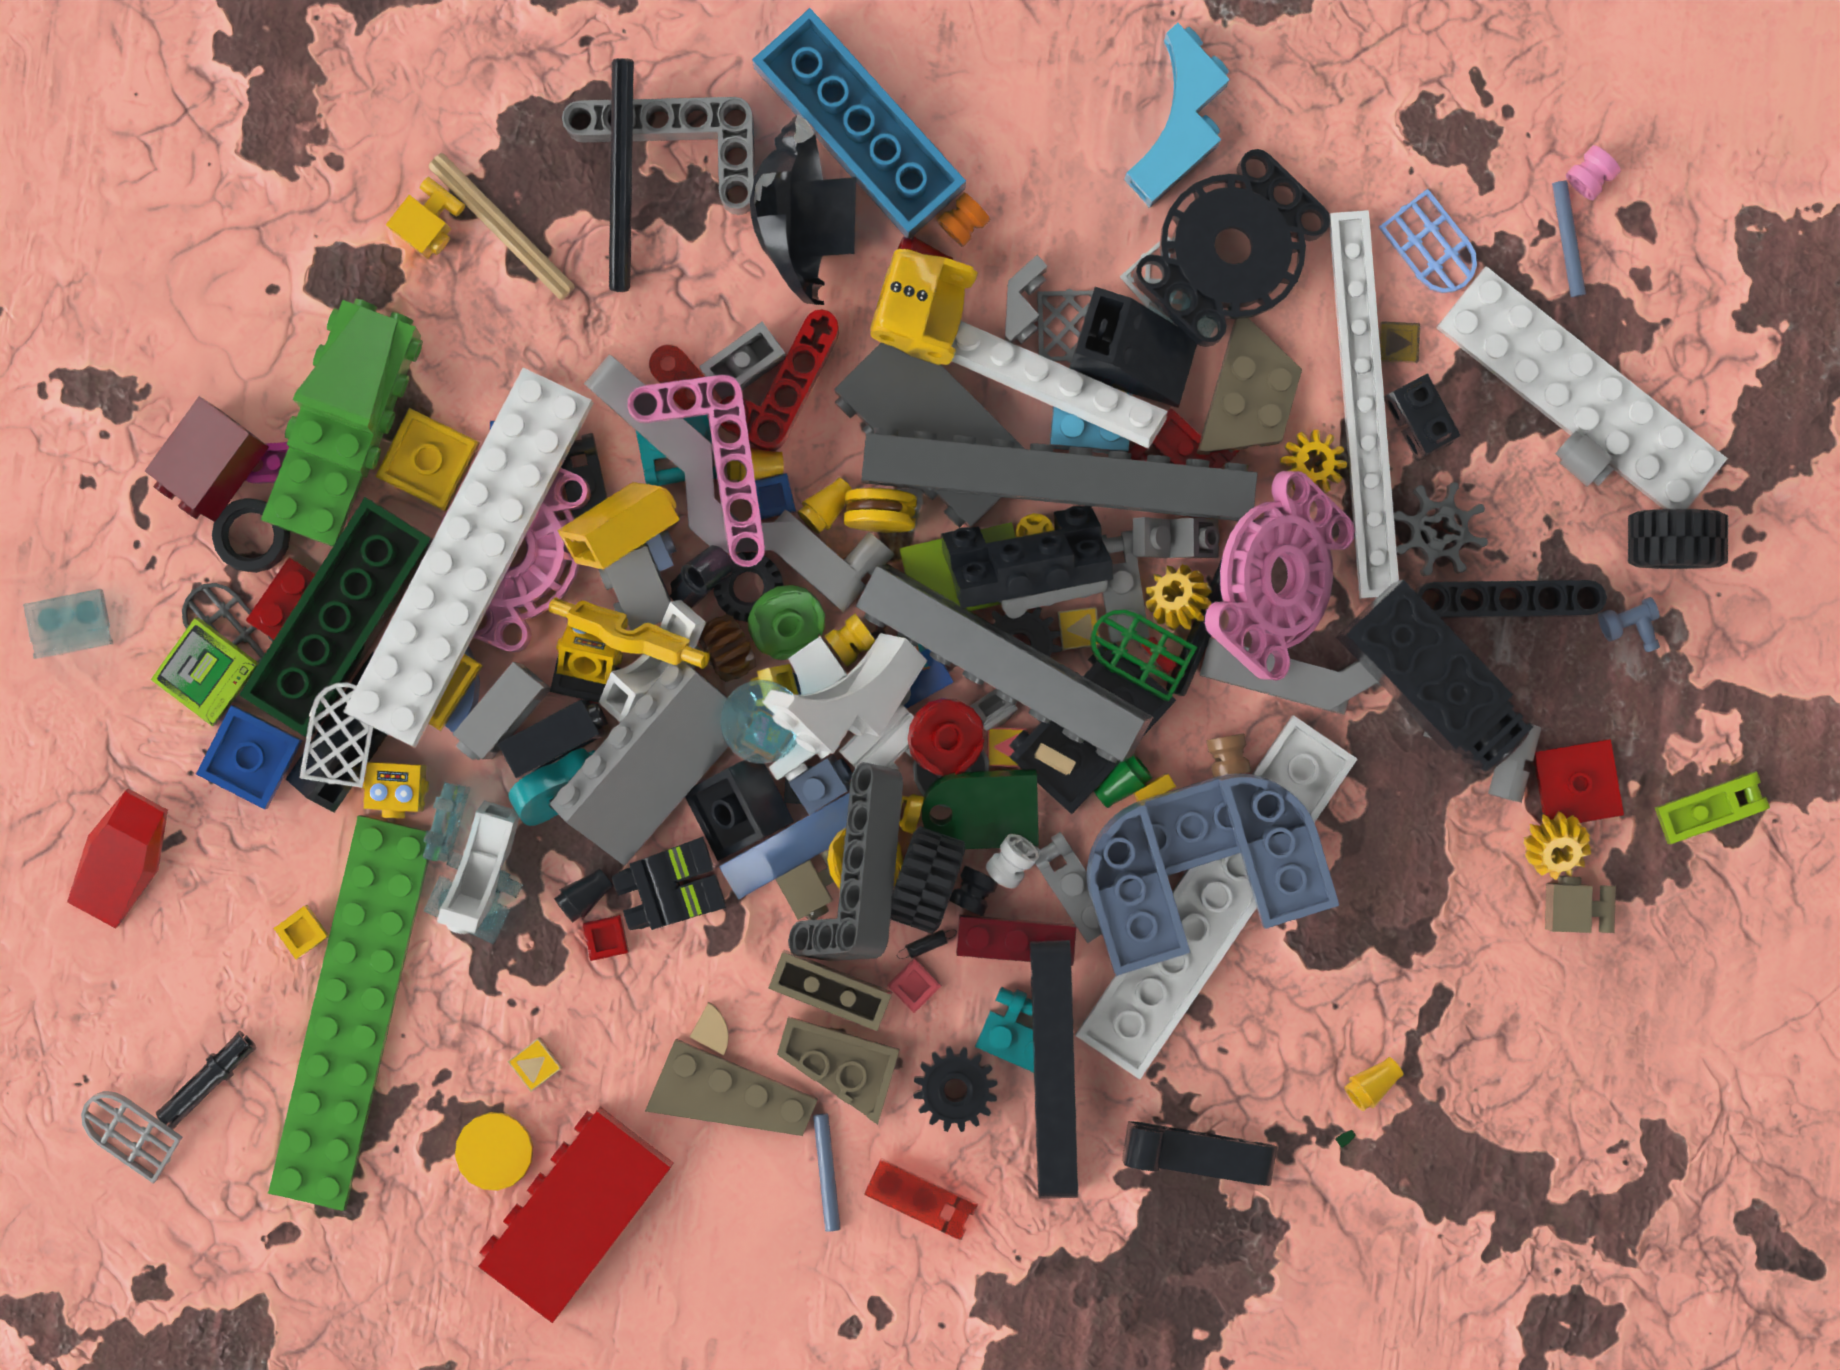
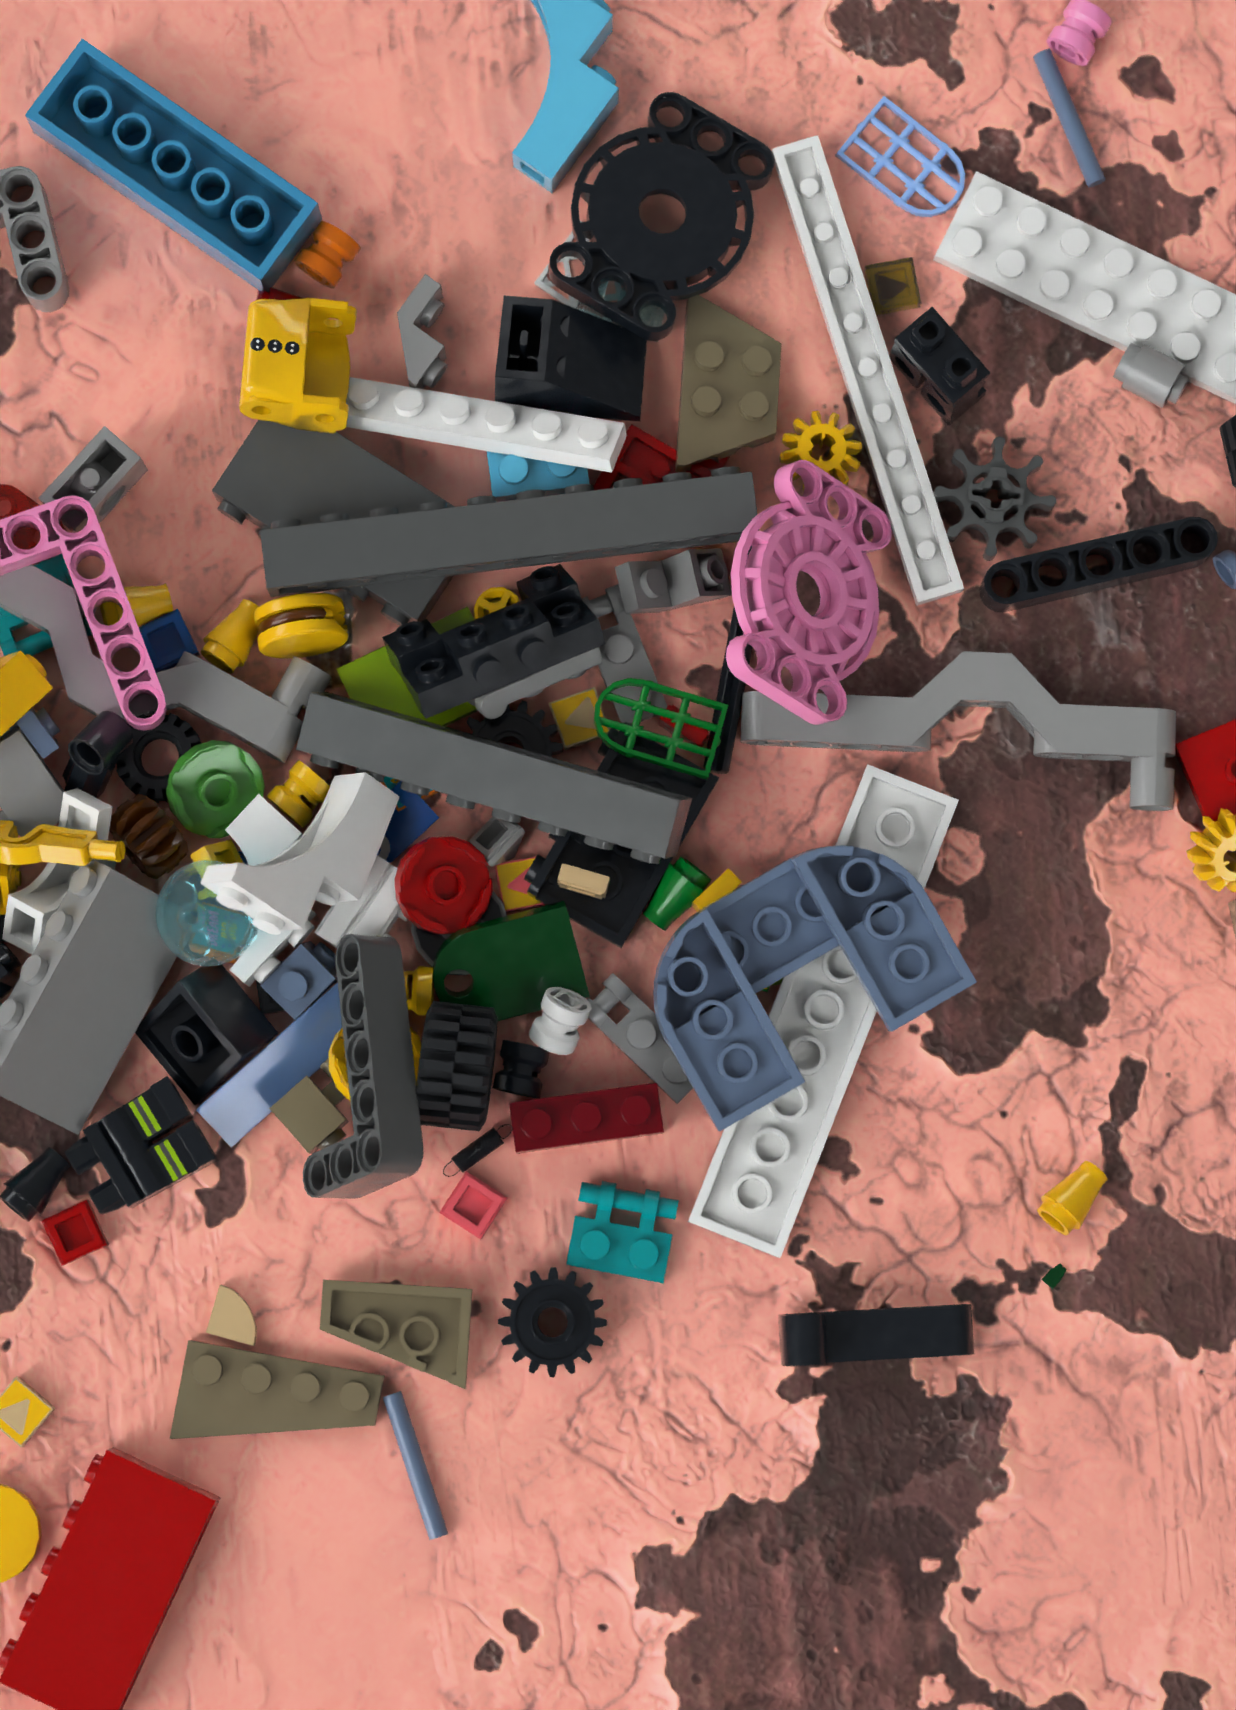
camera: 10 degrees left, 5 degrees down
red beam [719,309,839,451] -> none
black animal [750,114,856,305] -> none
dark tan brick [768,949,892,1031] -> none
clear red plate [864,1158,978,1240] -> none
black beam [1030,940,1078,1199] -> none
light grey window [1037,289,1094,363] -> none
yellow gear [1145,564,1212,631] -> none
medium nougat wheel [1206,733,1251,778] -> none
black piece [1336,579,1534,774] -> none

